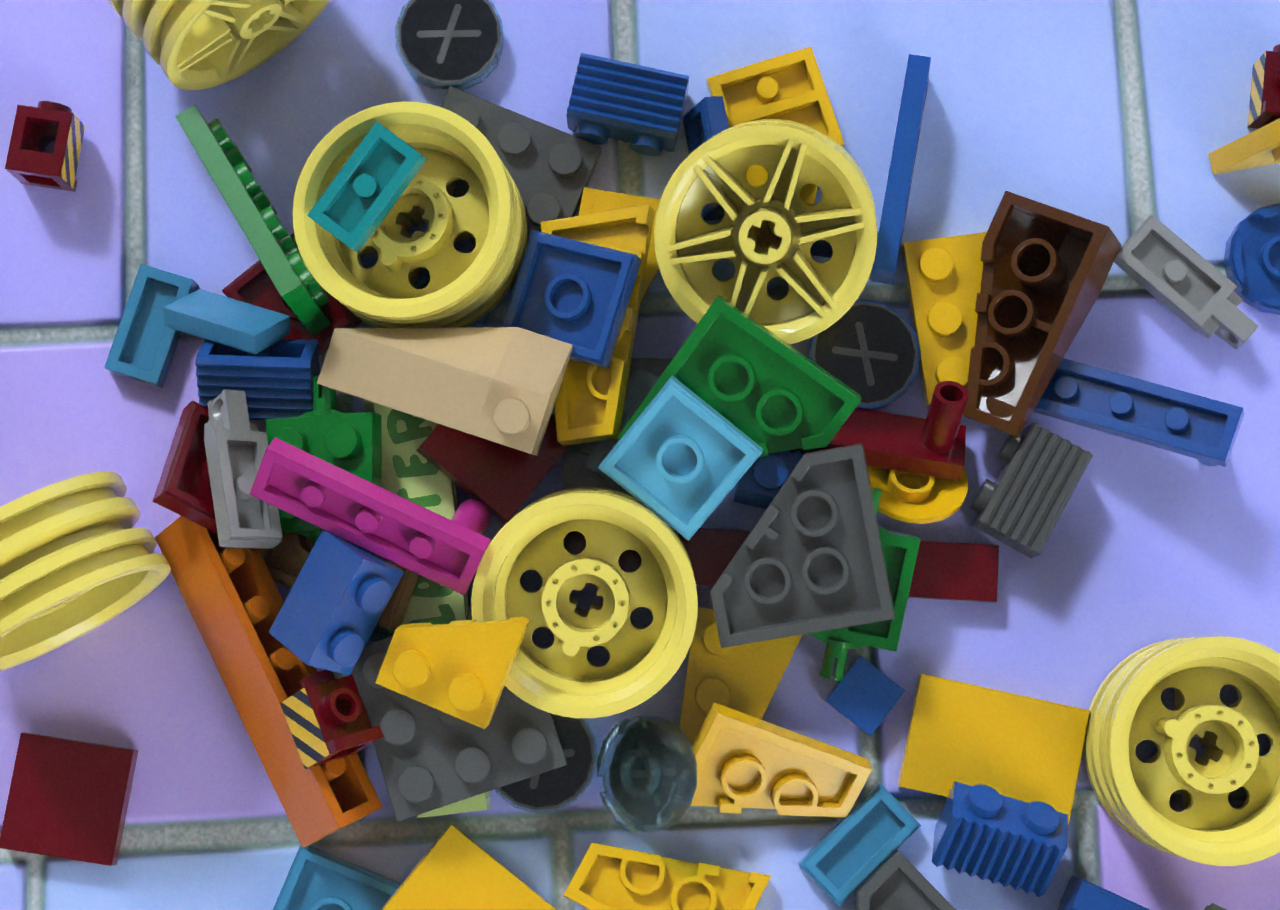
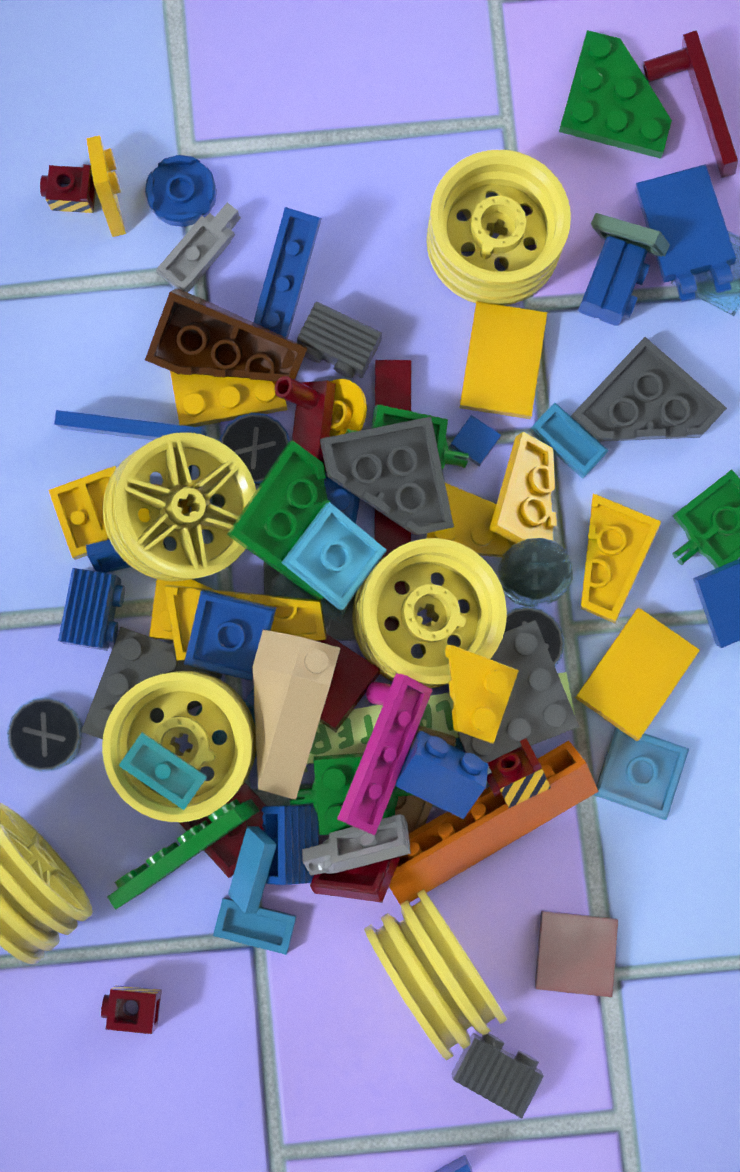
camera: 90 degrees left, 0 degrees up
blue brick [931,781,1068,897] -> none

